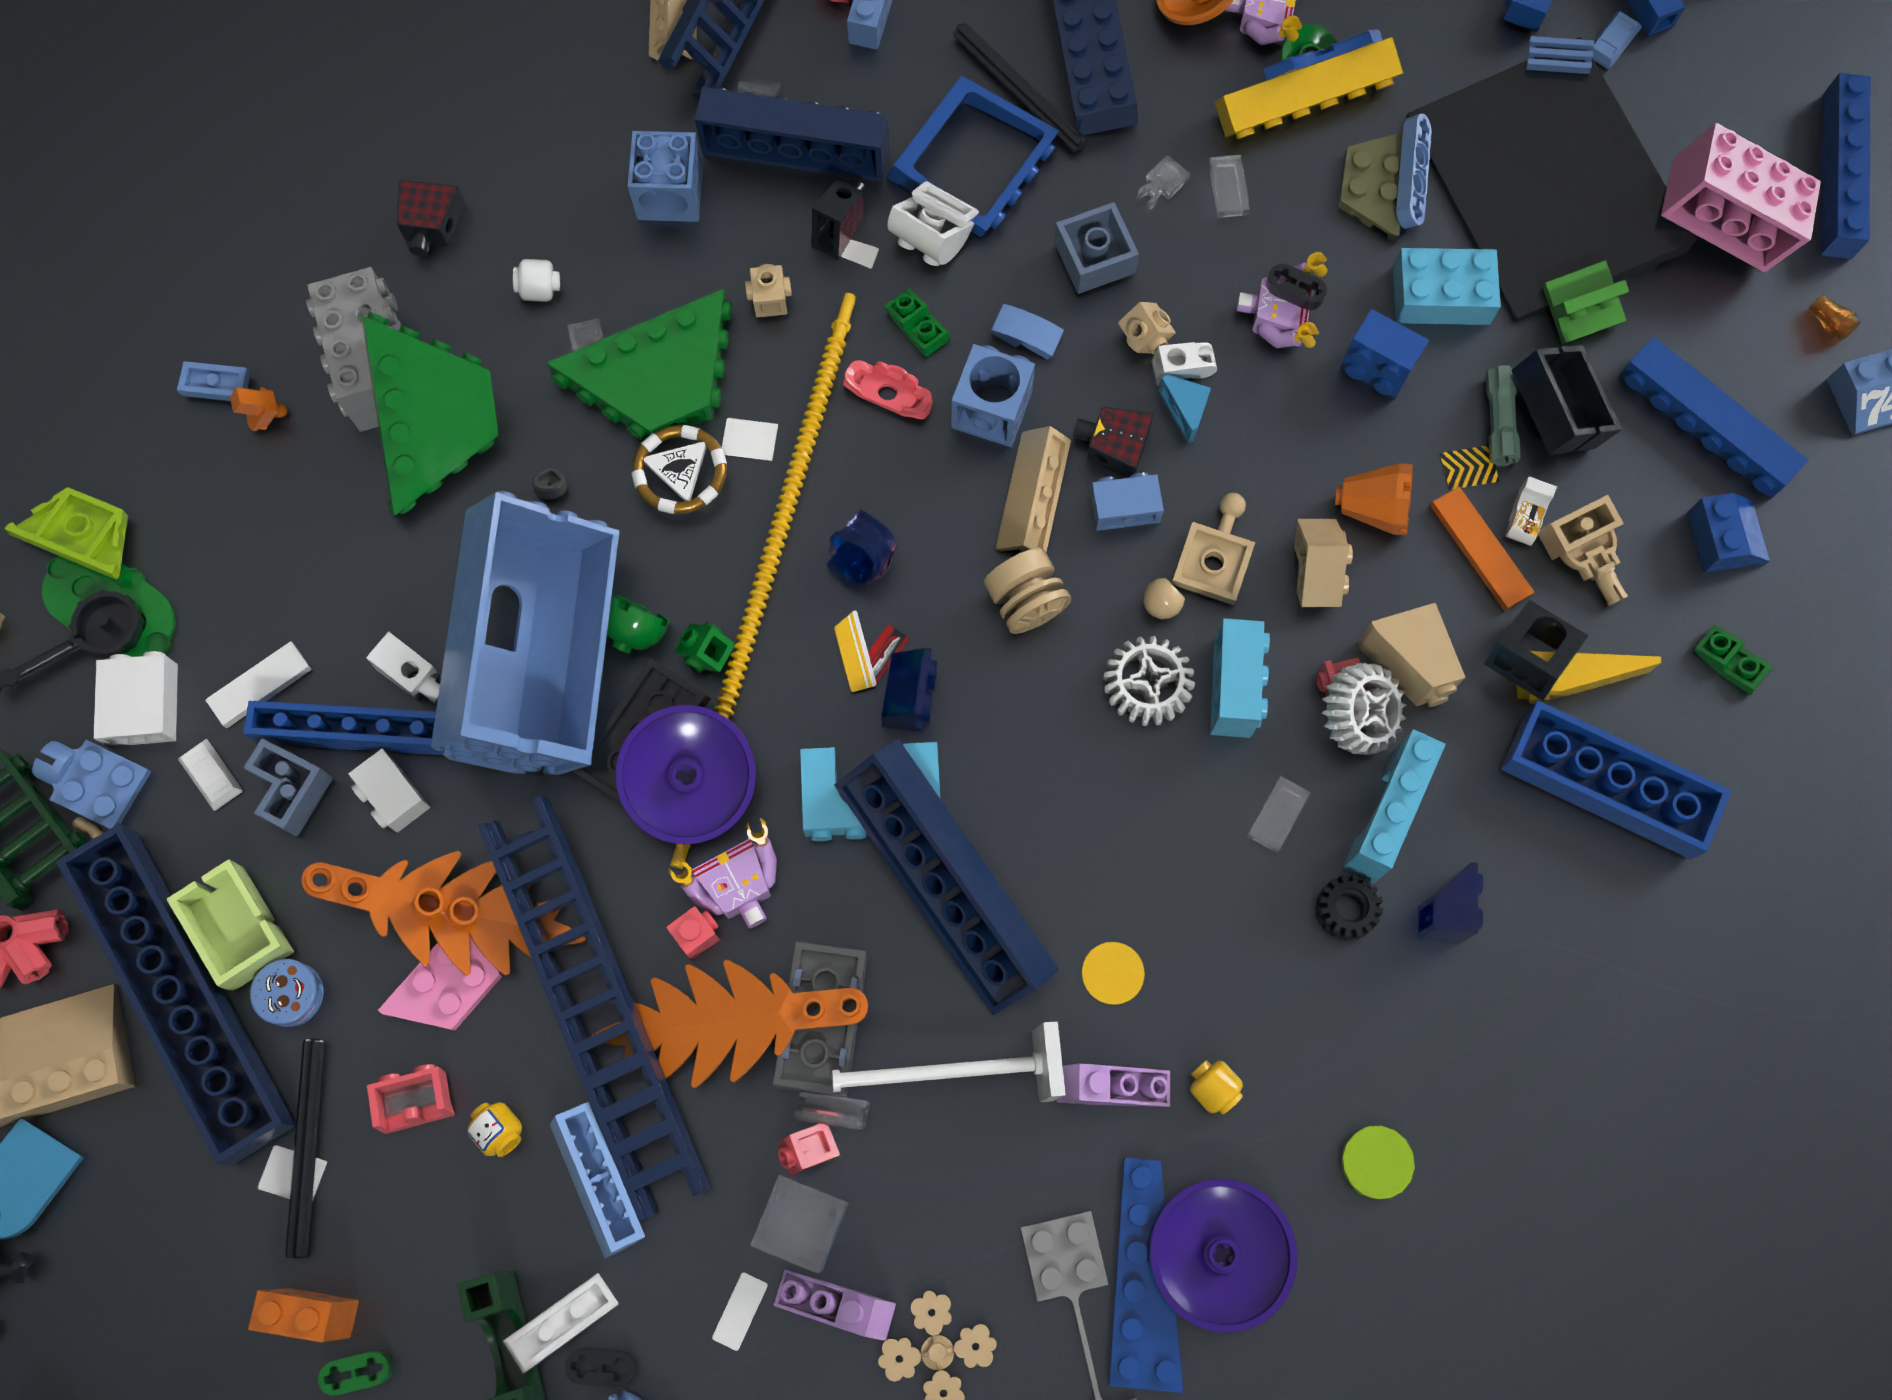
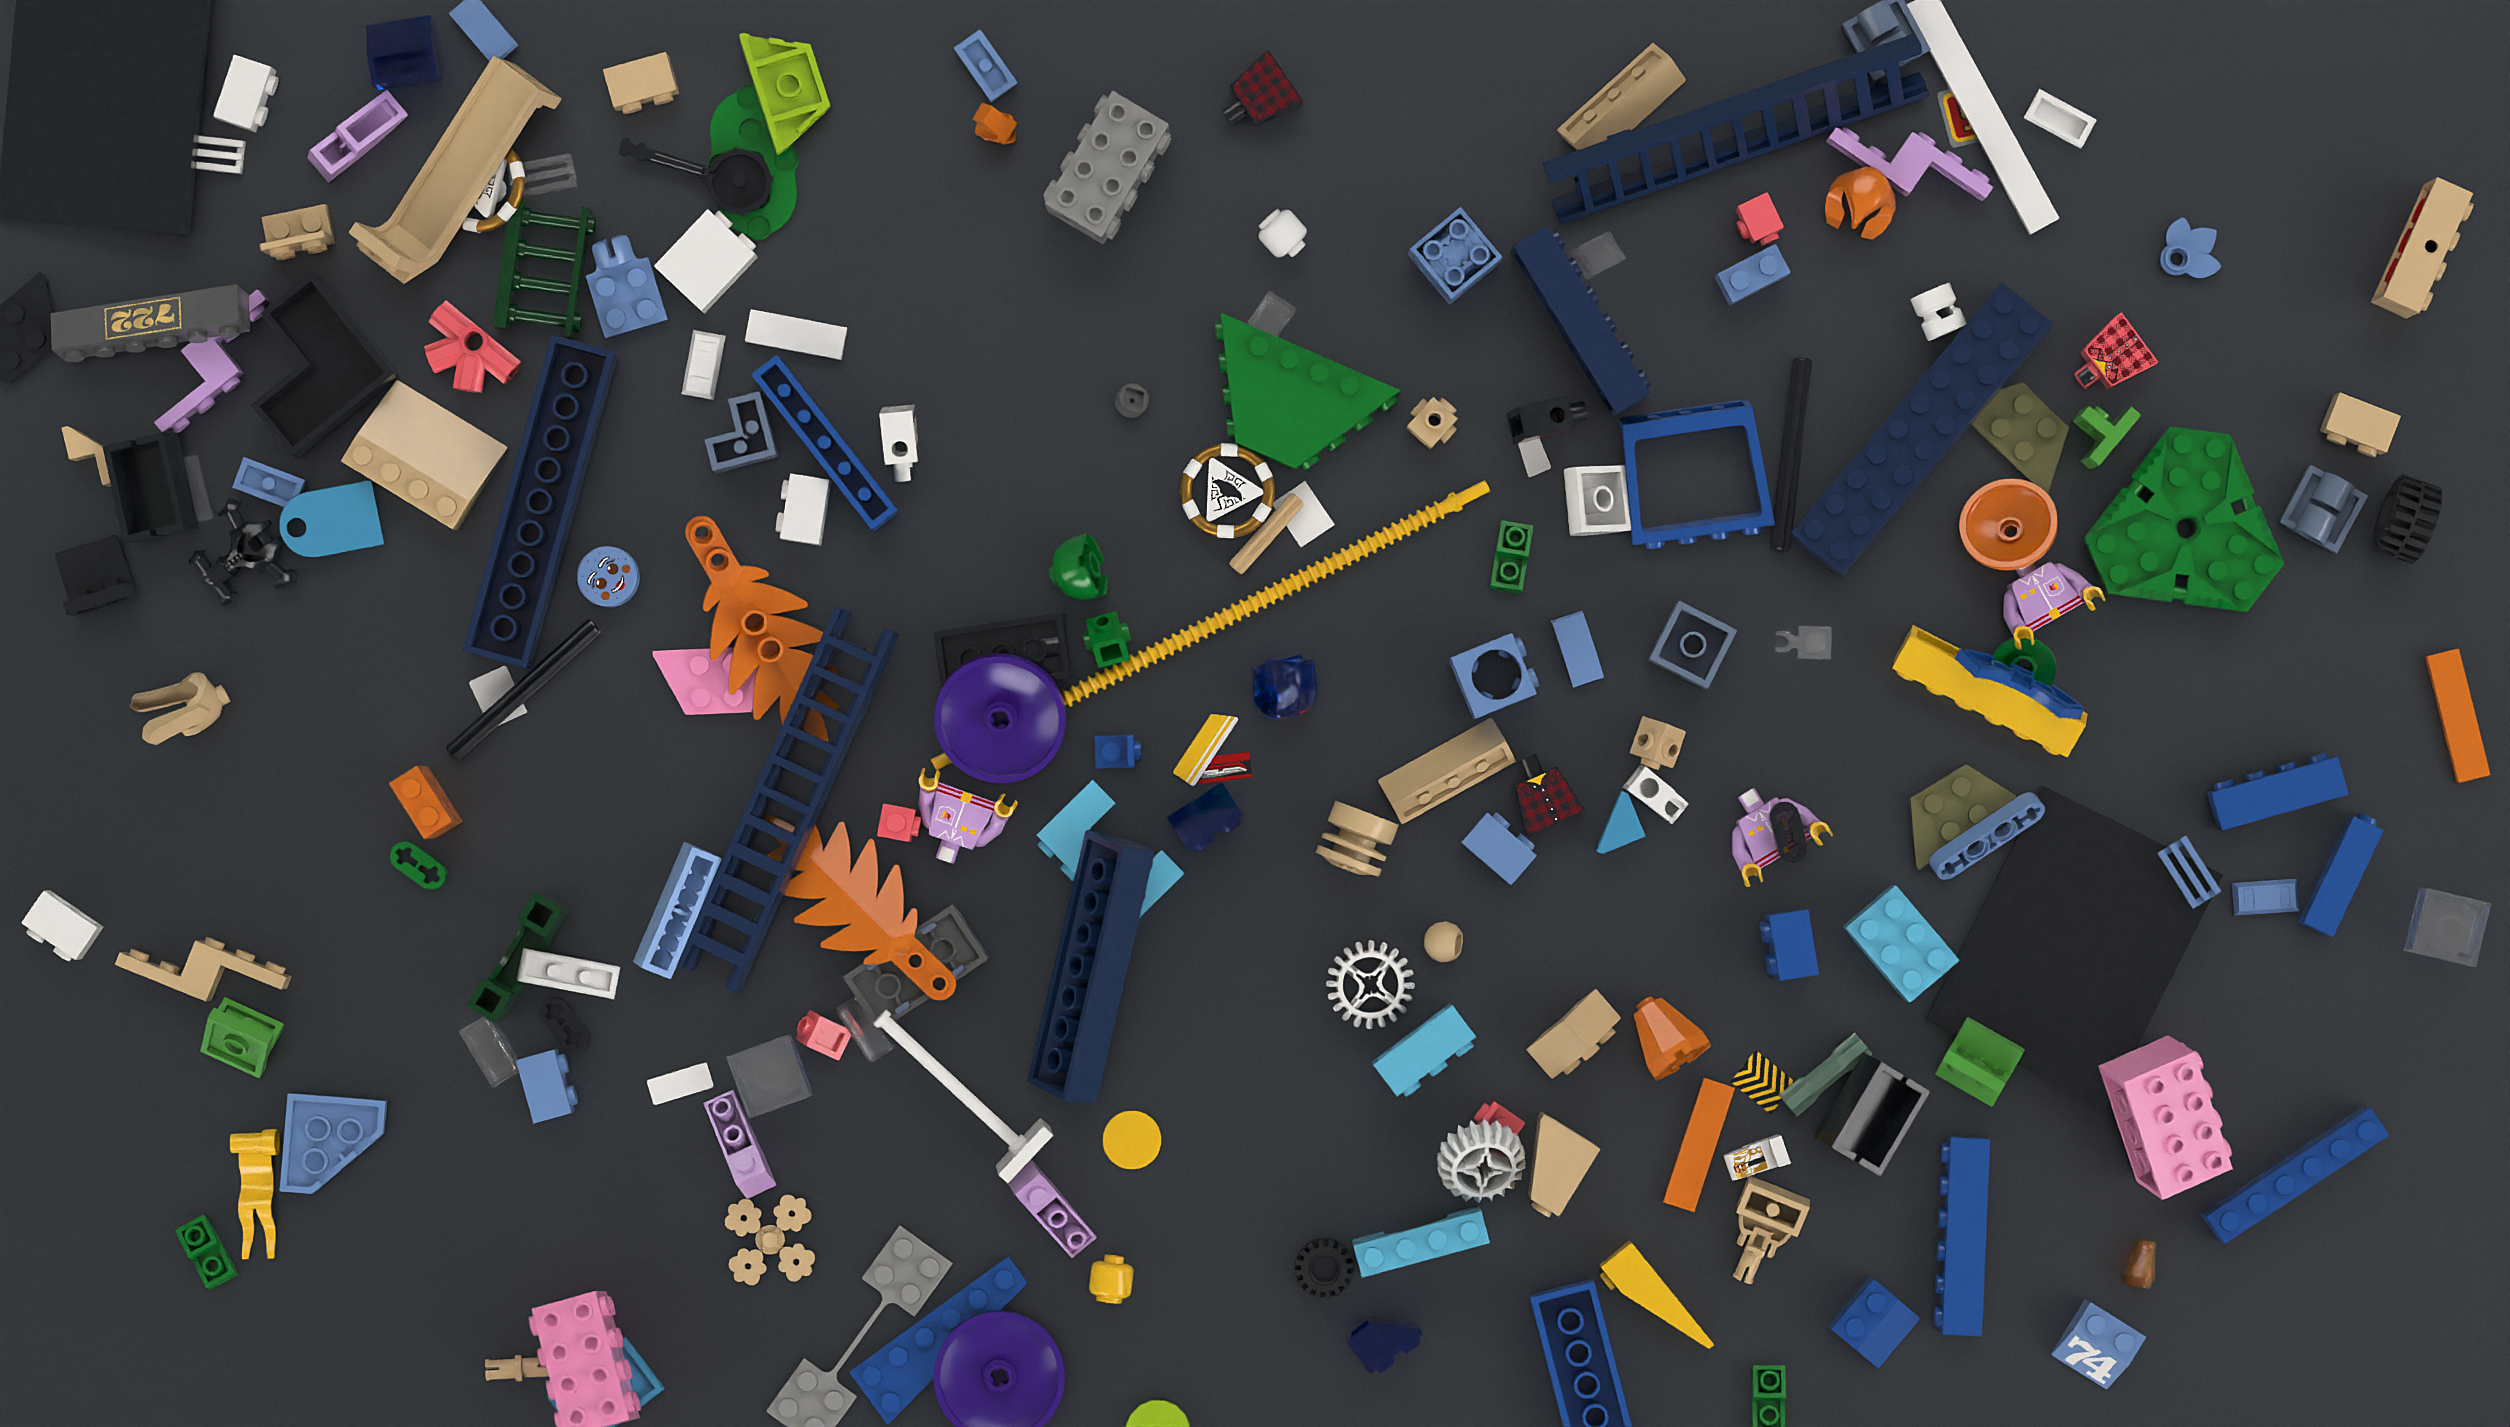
camera: 45 degrees right, 15 degrees up
tan piece [72,817,104,840] -> none
yellowish green piece [167,859,294,992] -> none
green piece [357,311,499,516] -> none
coral window [367,1064,455,1134] -> none
medium blue panel [431,491,619,775] -> none
yellow head [467,1102,522,1157] -> none
coral piece [843,360,933,420] -> none
white tile [912,181,979,228] -> none
tan plate [1171,492,1255,605] -> none
clear tile [1209,155,1250,218] -> none
clear tile [1247,776,1311,853] -> none
black panel [1484,600,1589,701] -> none
none -> blue bracket [1094,734,1141,769]
none -> tan axle [1229,493,1304,574]

